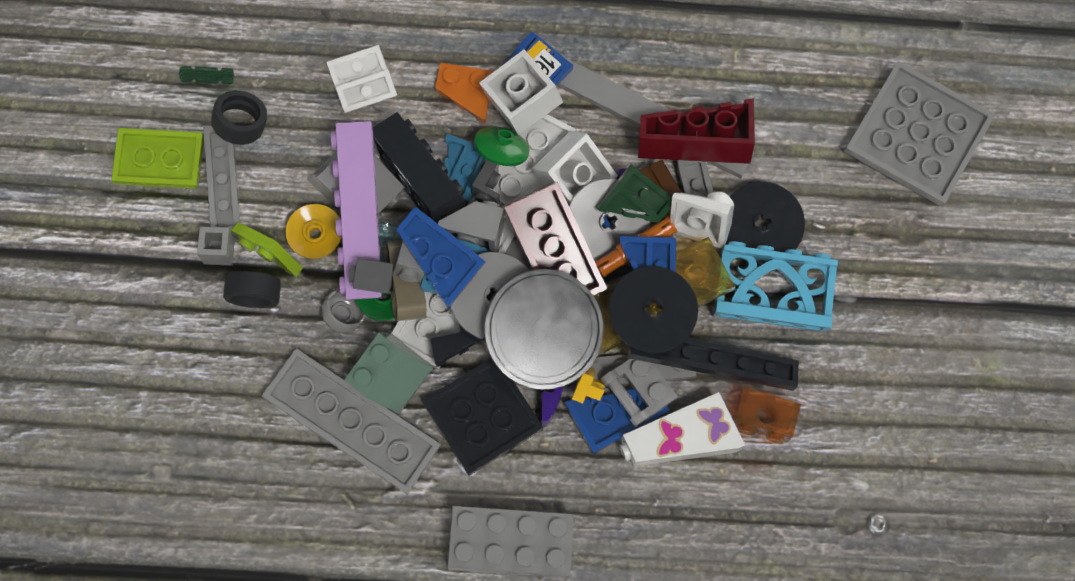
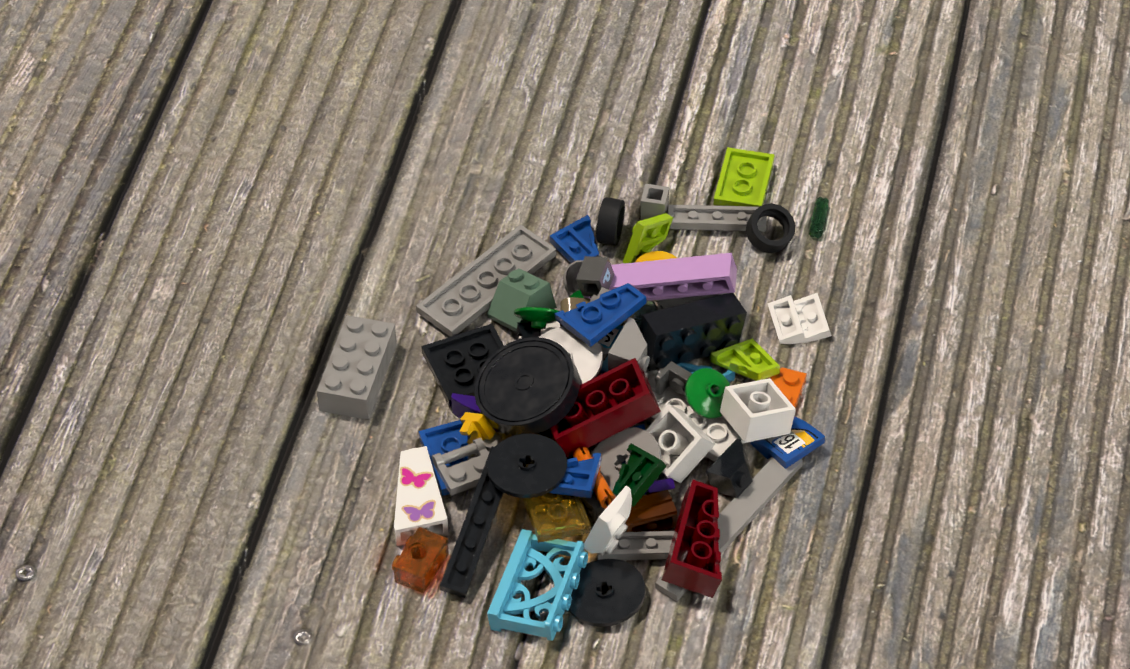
camera: 105 degrees right, 25 degrees down
none -> green dish [514,307,559,329]
none -> blue wing [550,215,599,263]
none -> black slope [706,439,753,498]
none -> lime wing [711,338,780,381]

